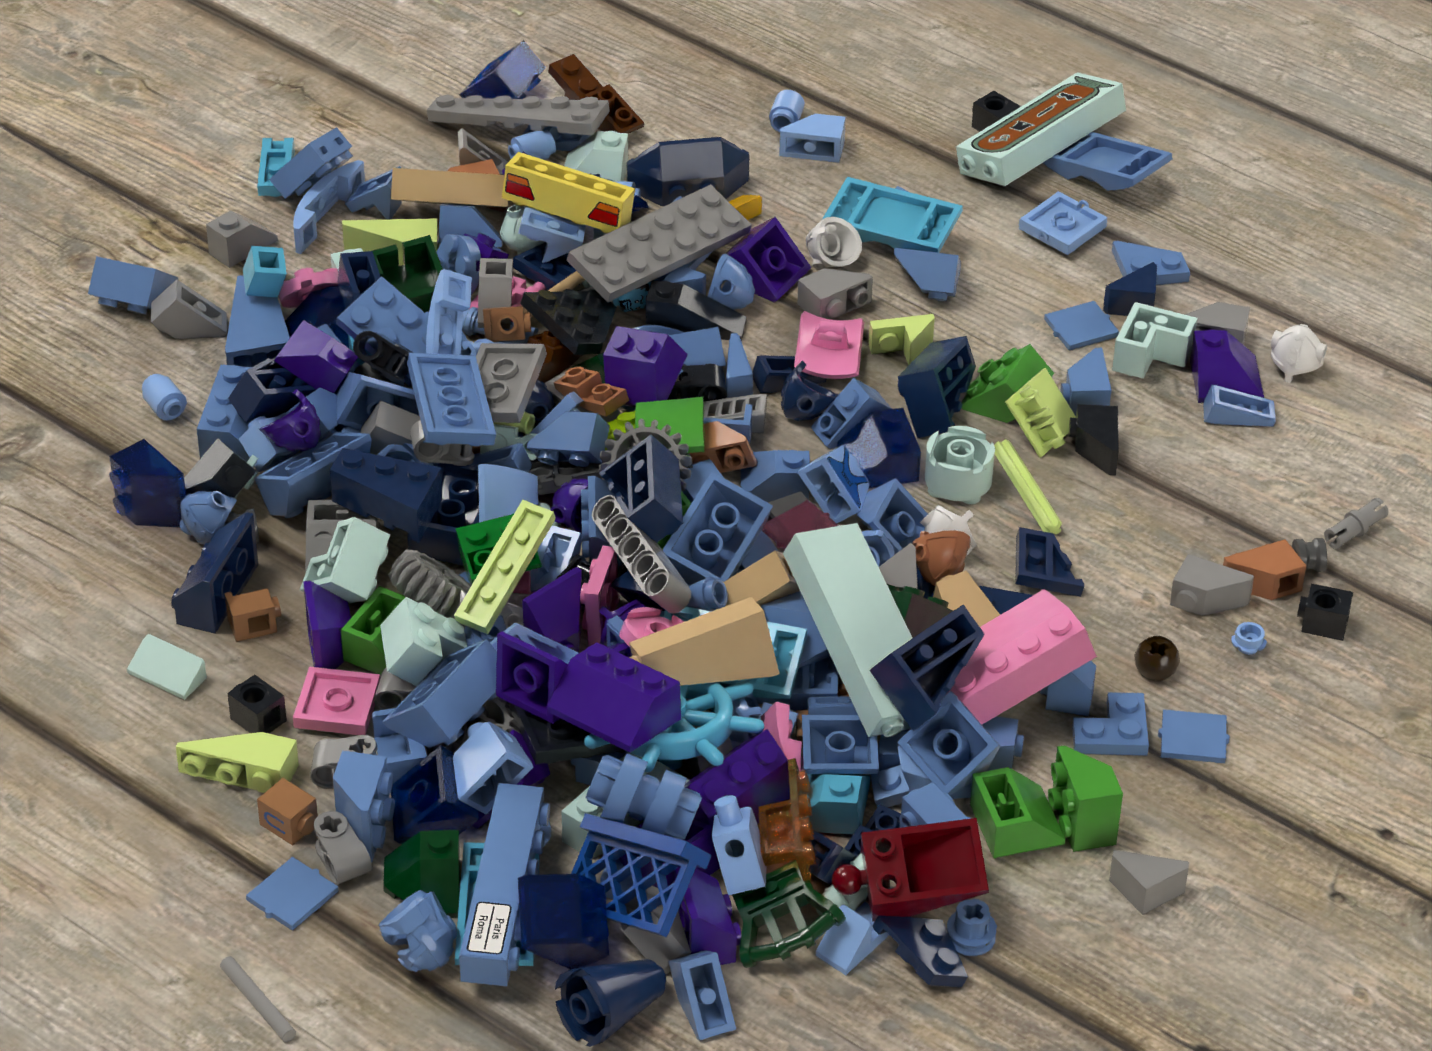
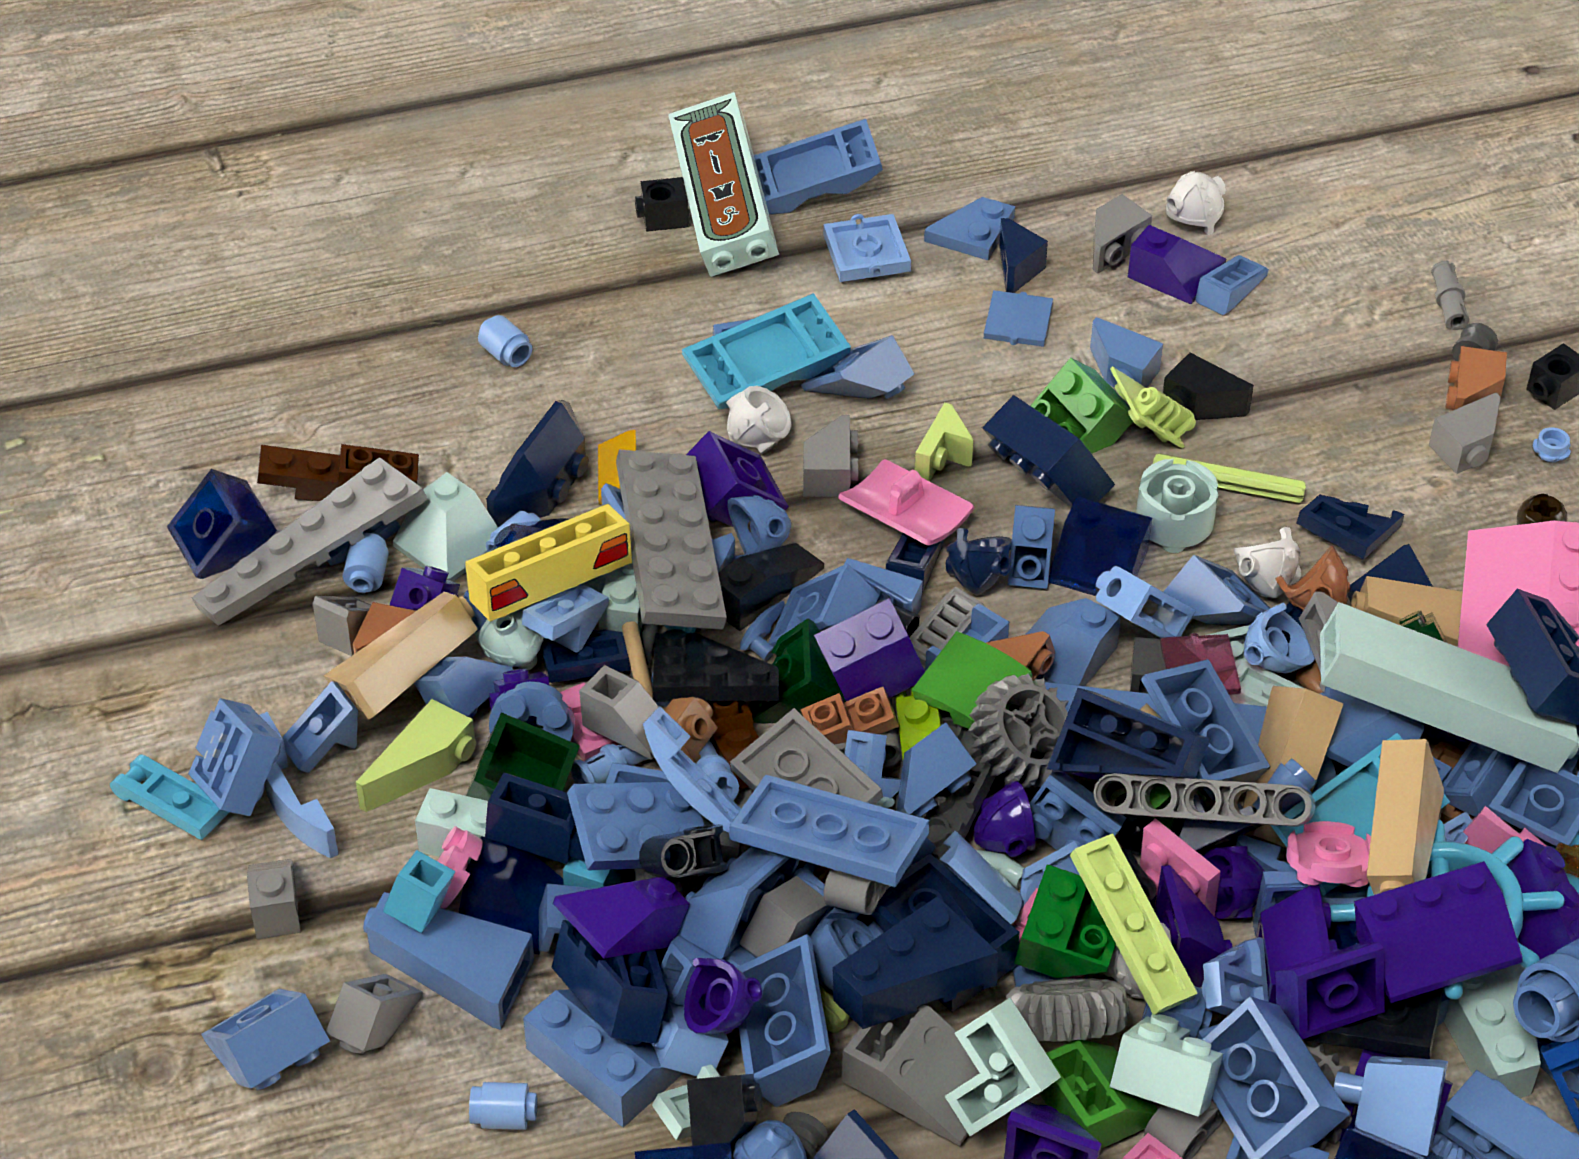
camera: 55 degrees left, 5 degrees up
light blue slope [779,113,846,163] -> none
light aqua brick [1112,302,1198,379] -> none

